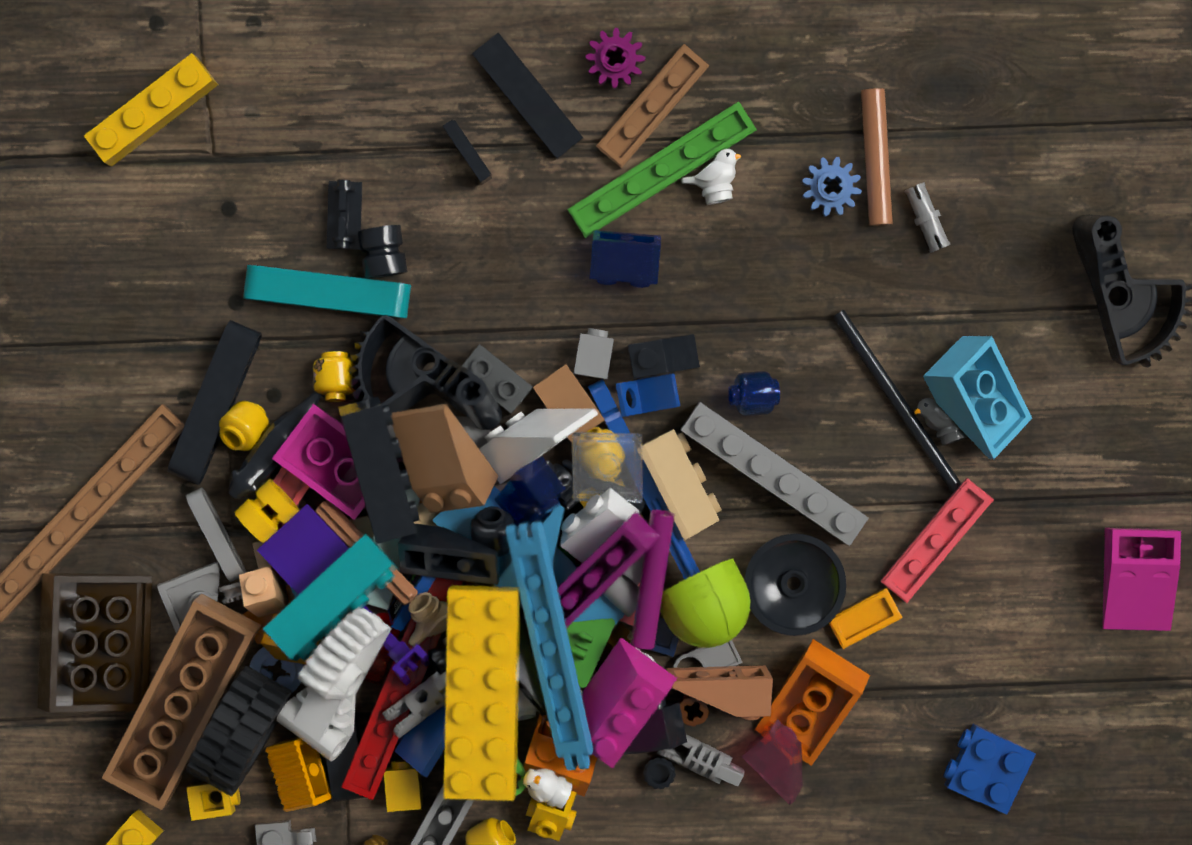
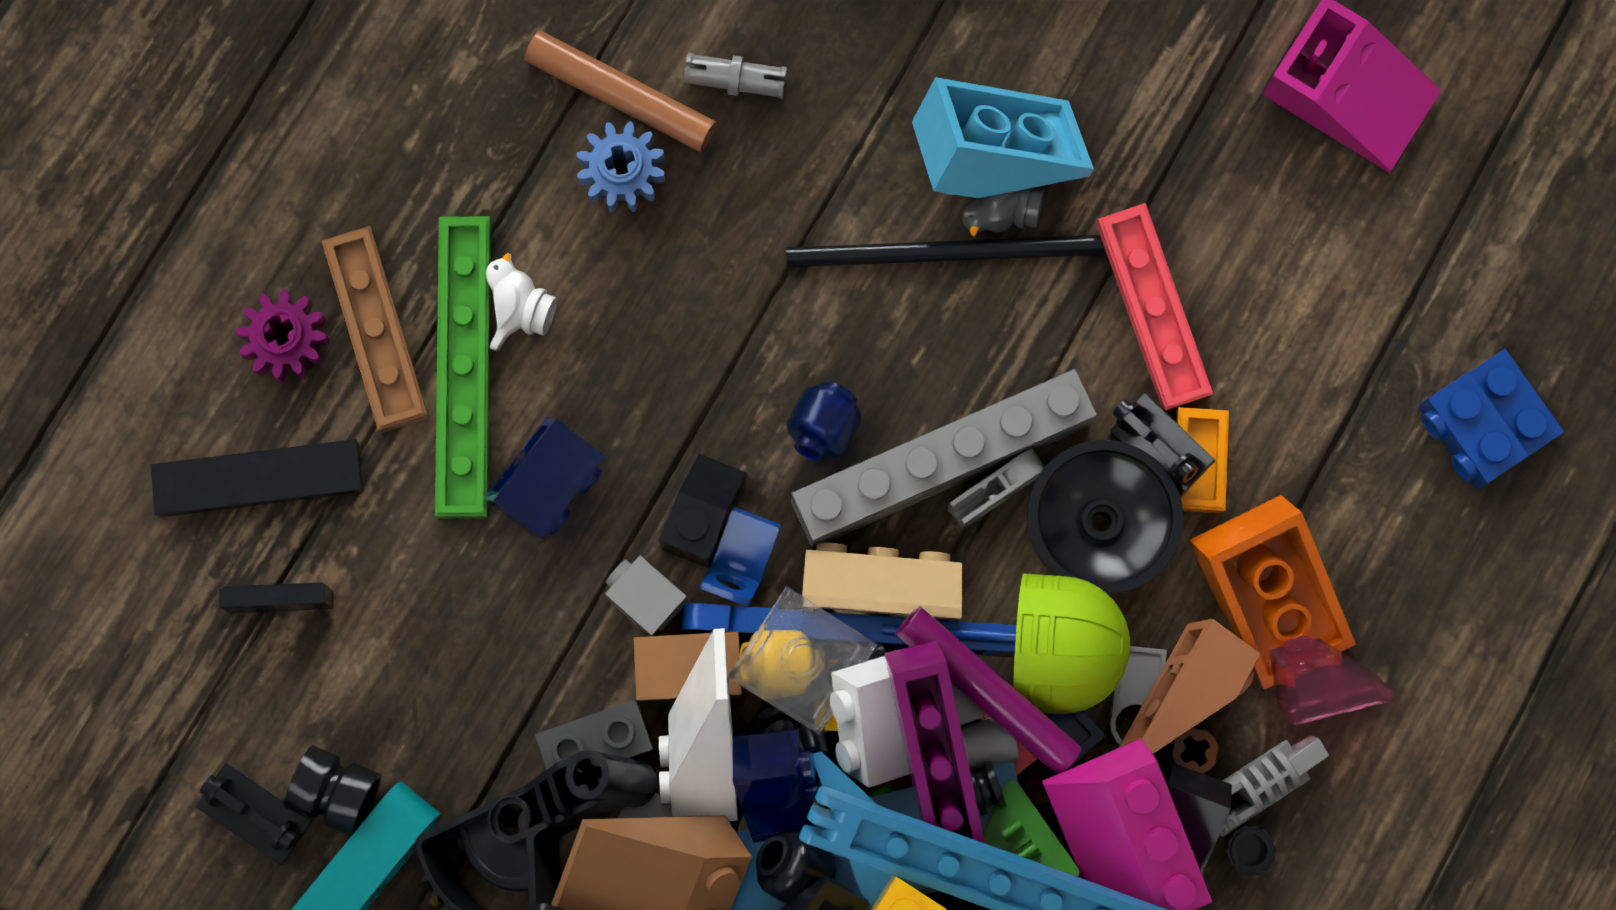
camera: 65 degrees left, 10 degrees down
none -> light grey piece [947,448,1045,530]
none -> black bush [970,762,1007,816]
none -> black hinge [1110,393,1216,498]

